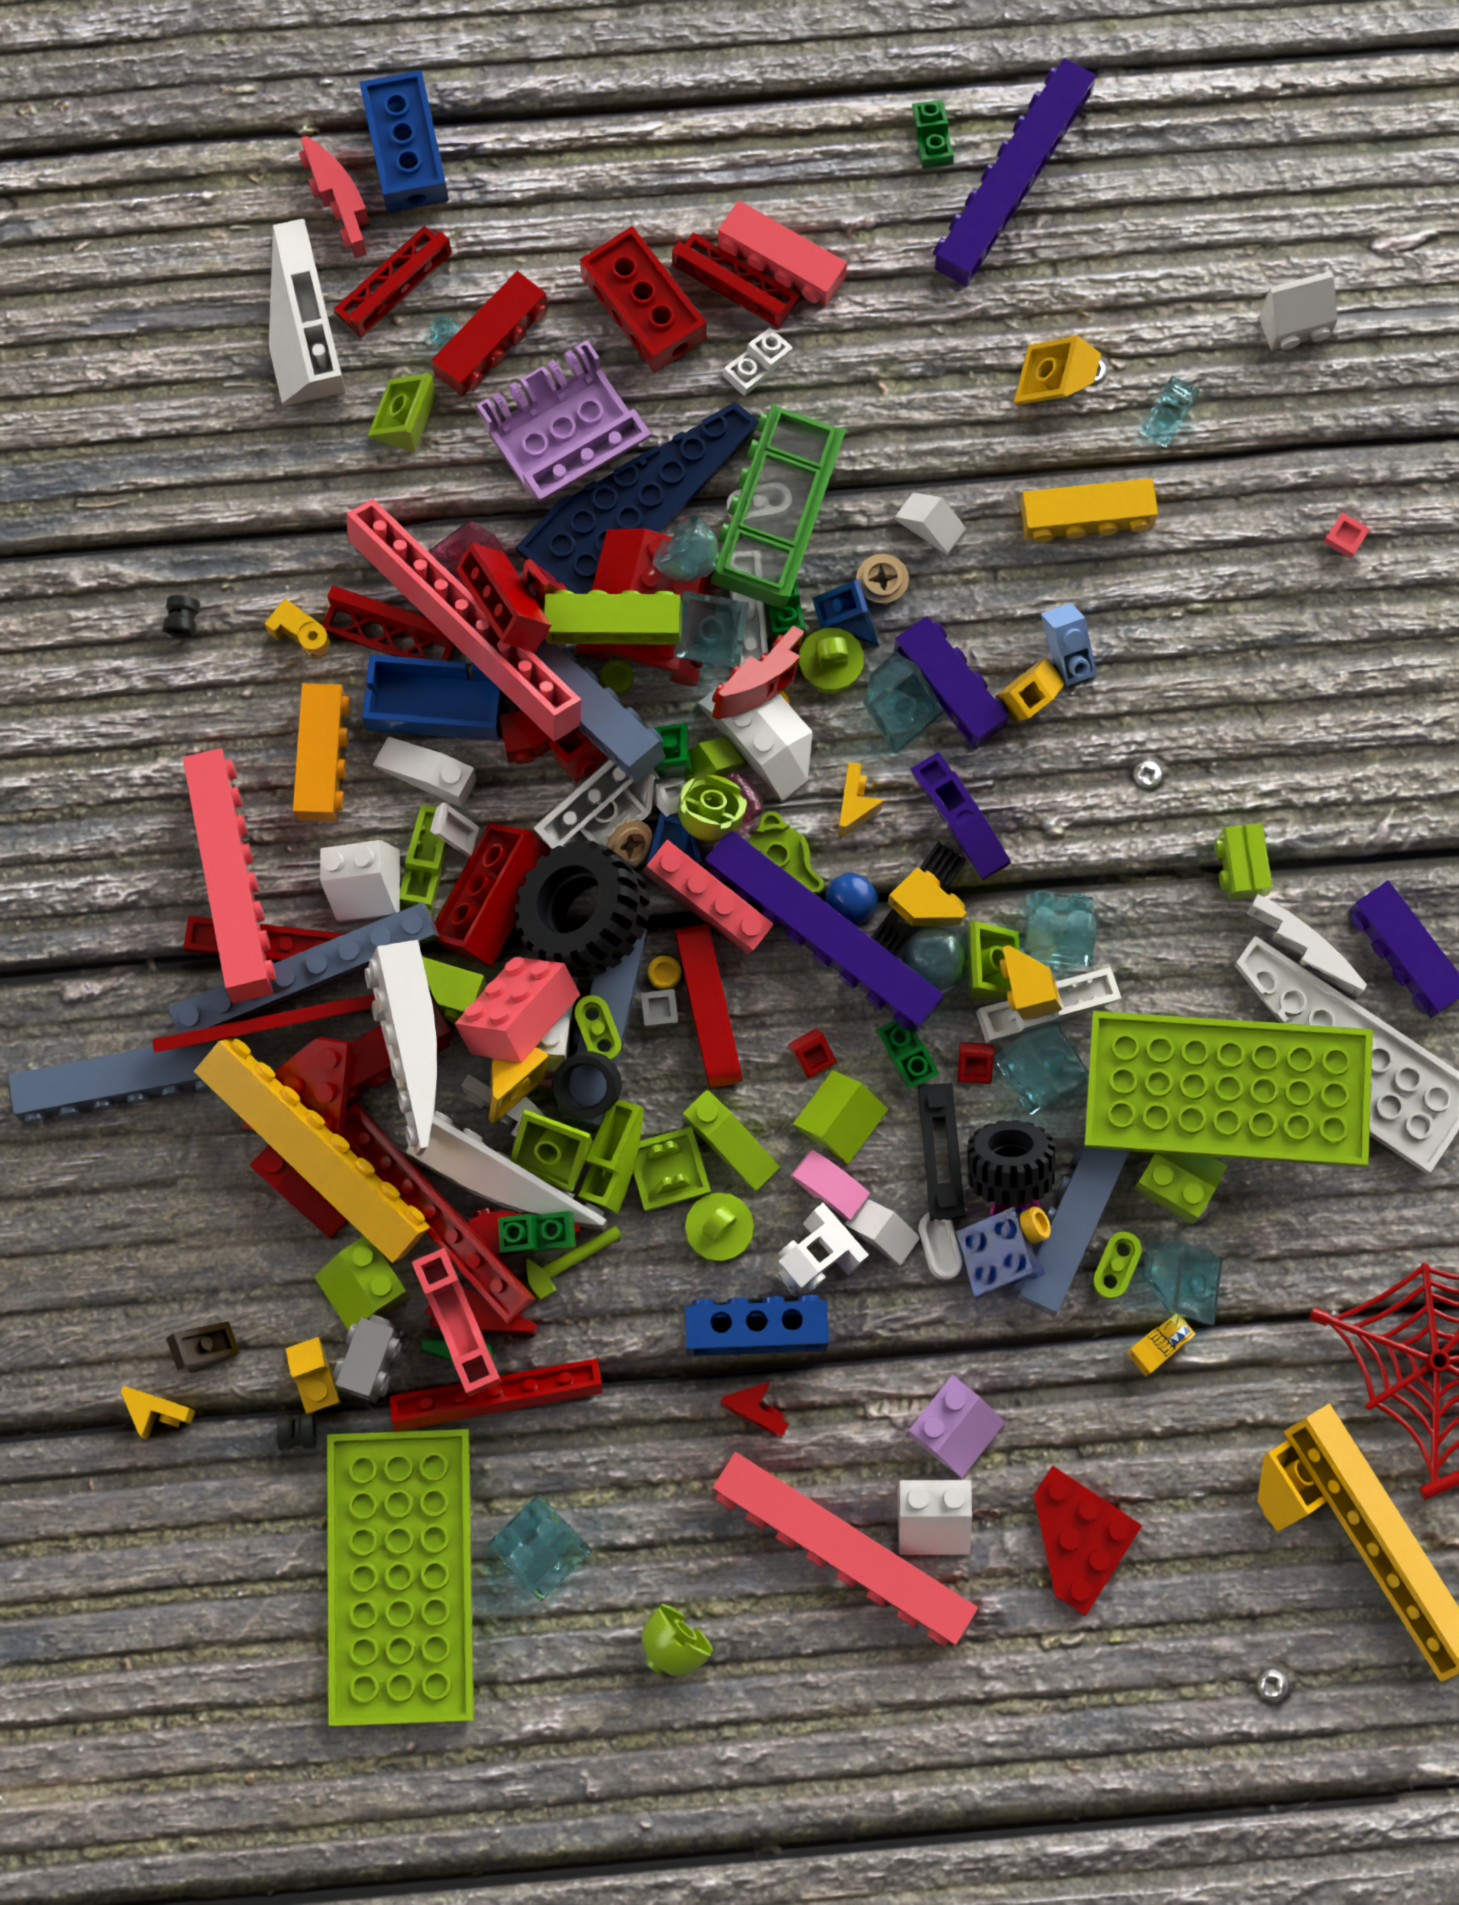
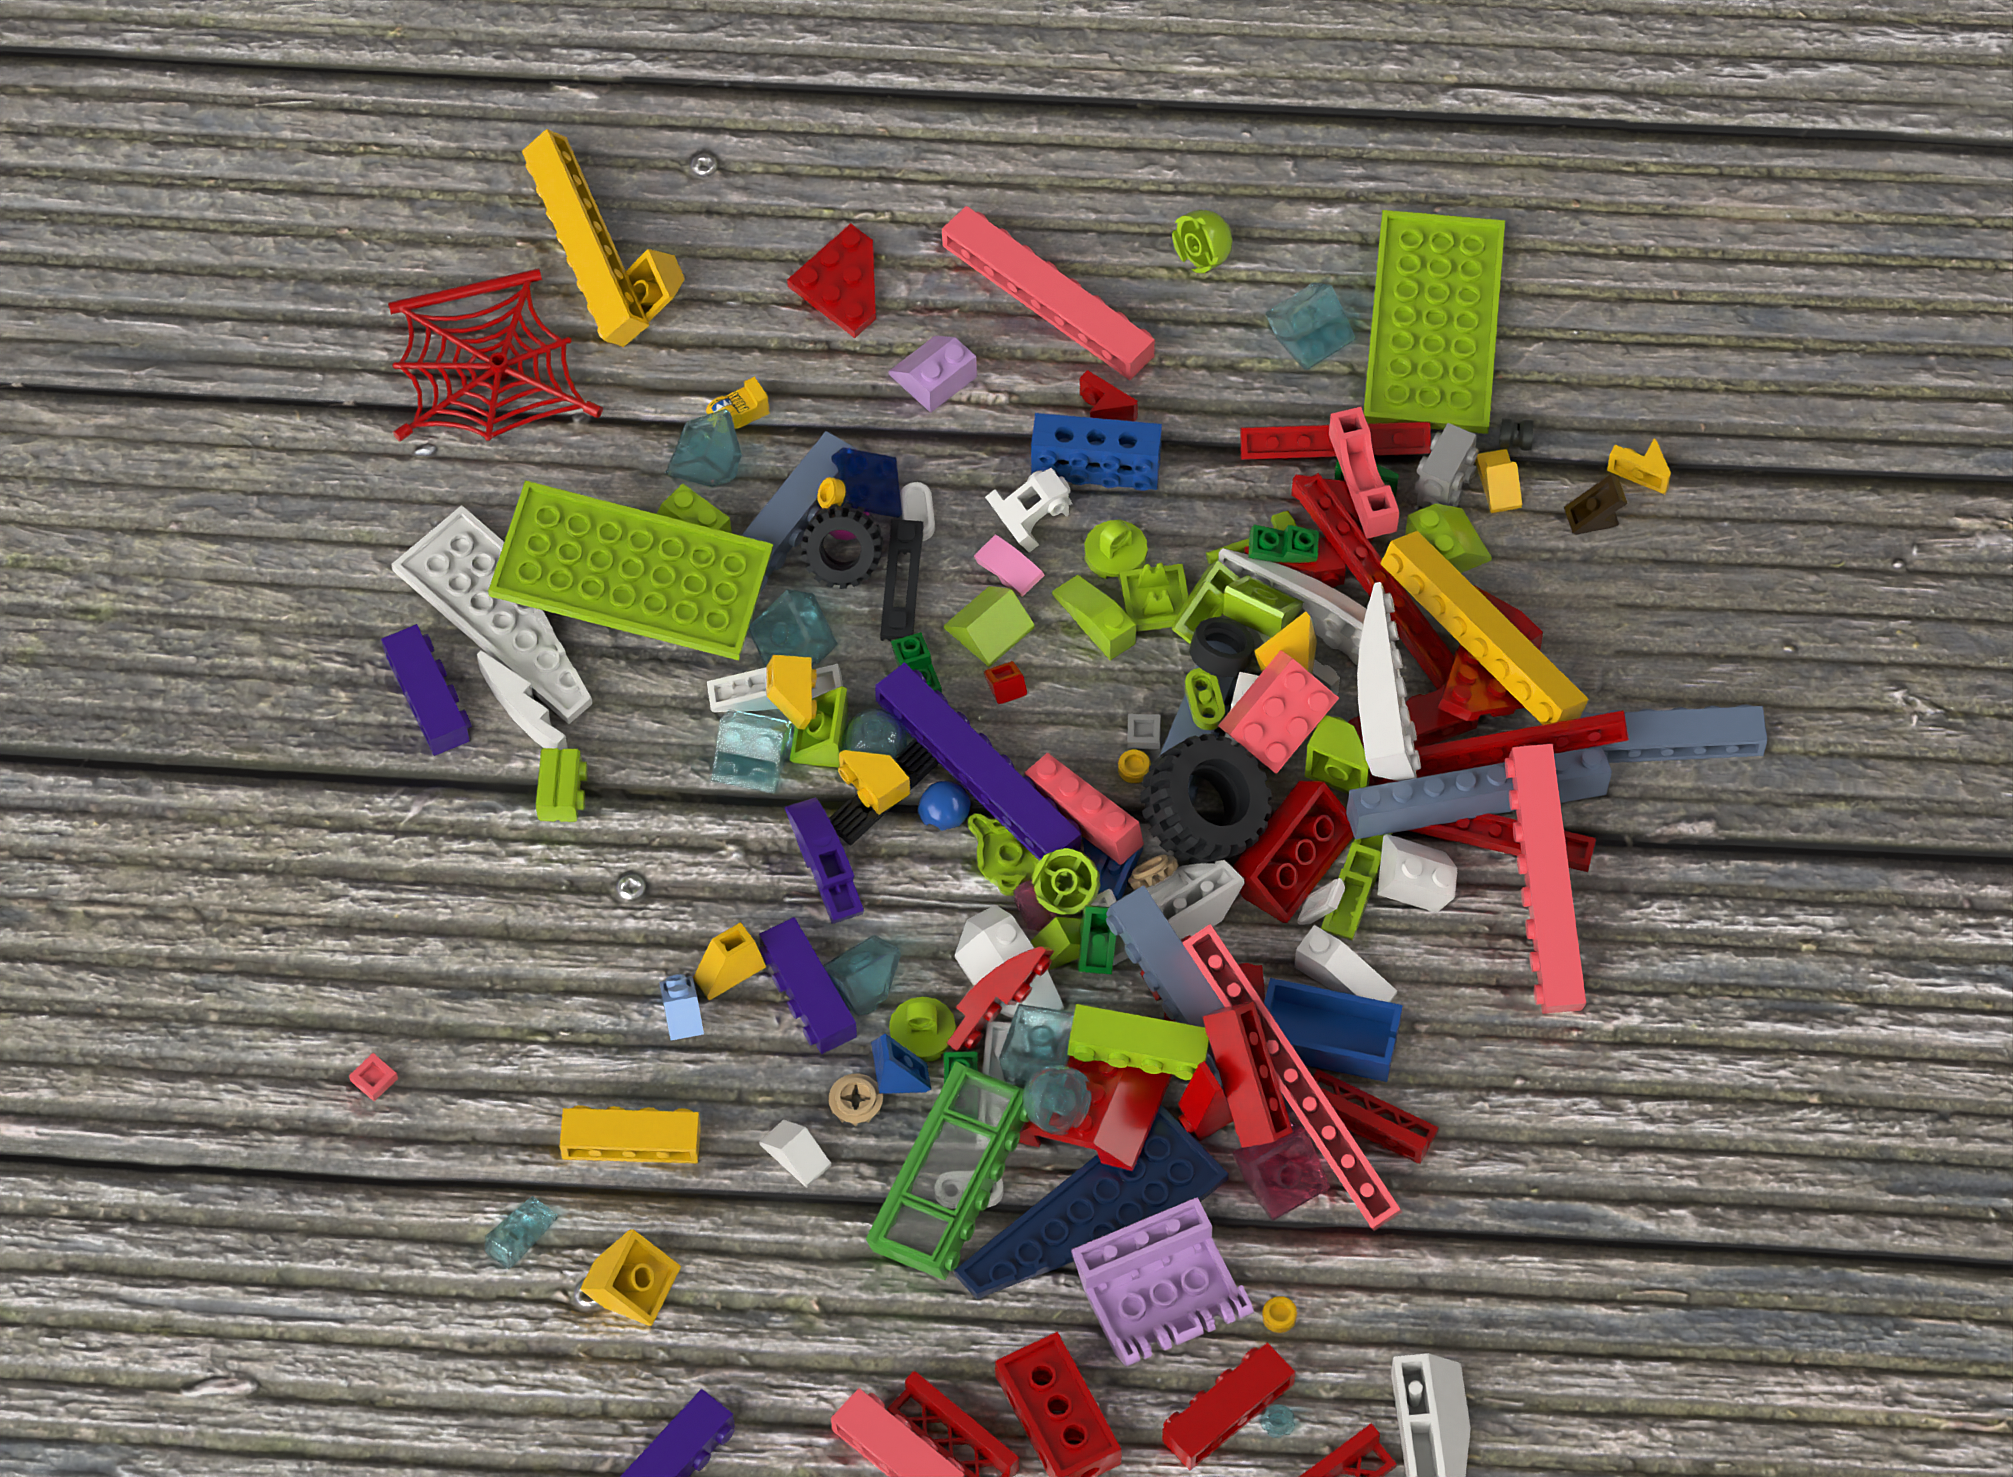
camera: 170 degrees left, 15 degrees down
pearl dark grey wheel [163,595,200,638] -> none
yellow leg [264,598,330,658] -> none
light orange brick [293,683,351,822] -> none
lime slope [367,373,437,452] -> none
red beam [675,923,743,1089] -> none
white slope [722,327,793,396] -> none
yellow slope [838,762,884,836] -> none
white slope [844,1198,920,1266] -> none
white slope [897,1480,972,1555] -> none
red slope [957,1042,994,1084] -> none
lime plate [1092,1232,1142,1300] -> none
white slope [1259,271,1338,350] -> none
none -> yellow tile [1262,1296,1297,1333]

